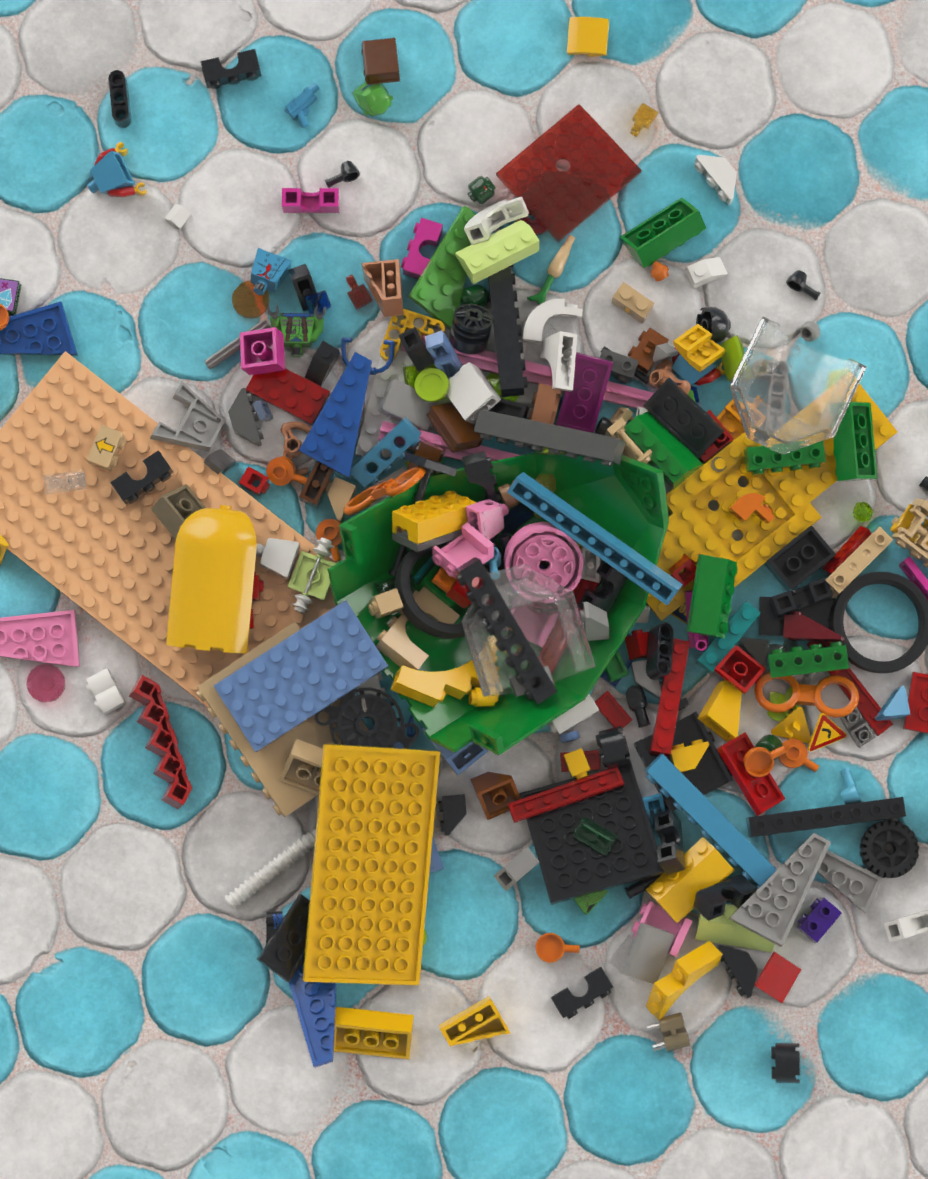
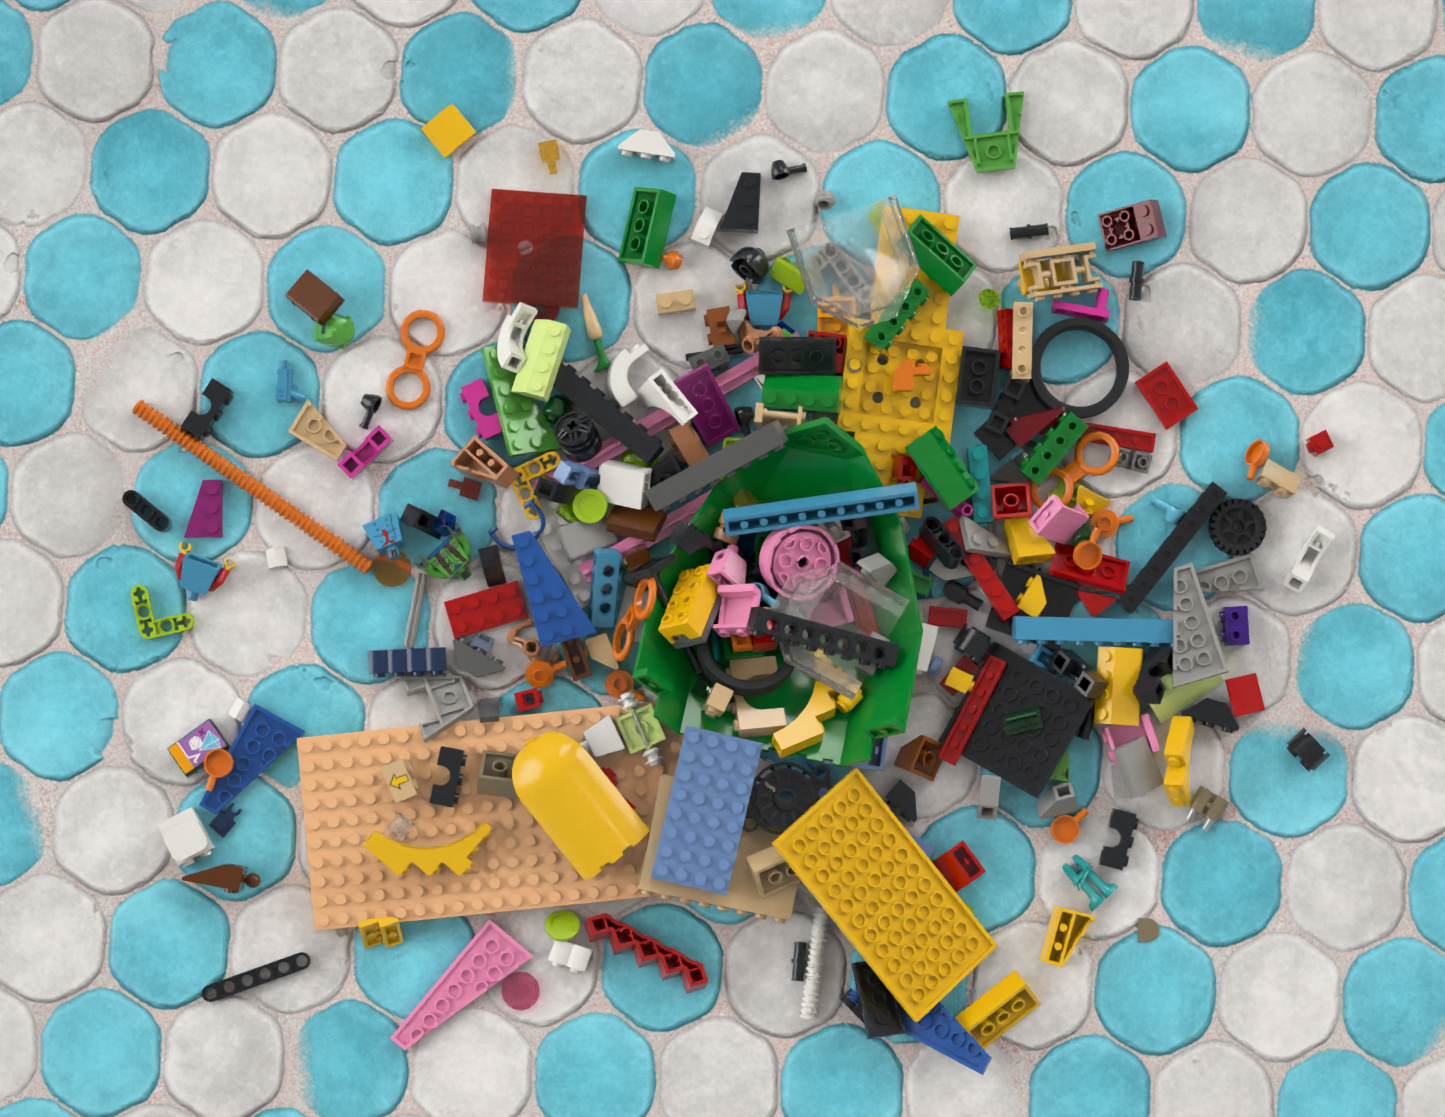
camera: 40 degrees left, 5 degrees up
dark pink brick [240,327,285,375] -> none
dark green head [467,176,496,204] -> none
tan tile [610,407,634,424] -> none
yellow slope [673,324,725,372] -> none
piece [808,713,847,752] -> none
dark azure slope [874,685,910,721] -> none
none -> lime beam [131,585,195,639]
none -> orange piece [132,399,374,574]
none -> magenta wing [184,480,223,538]
none -> white slope [228,697,253,723]
none -> tan wing [288,399,347,462]
none -> yellow arch [363,821,492,877]
none -> dark blue brick [368,647,447,678]
none -> orange bar [386,310,445,410]
none -> light grey wheel [470,223,488,244]
none -> lime piece [545,910,580,942]
none -> black wedge [720,172,761,233]
none -> black pin [791,942,807,981]
none -> red slope [932,840,986,892]
none -> light grey wing [959,516,1012,559]
none -> bright pink panel [1028,494,1089,545]
none -> light grey slope [1036,782,1078,820]
none -> teal piece [1062,854,1118,912]
none -> red slope [1075,589,1116,617]
none -> dark tan piece [1137,918,1159,942]

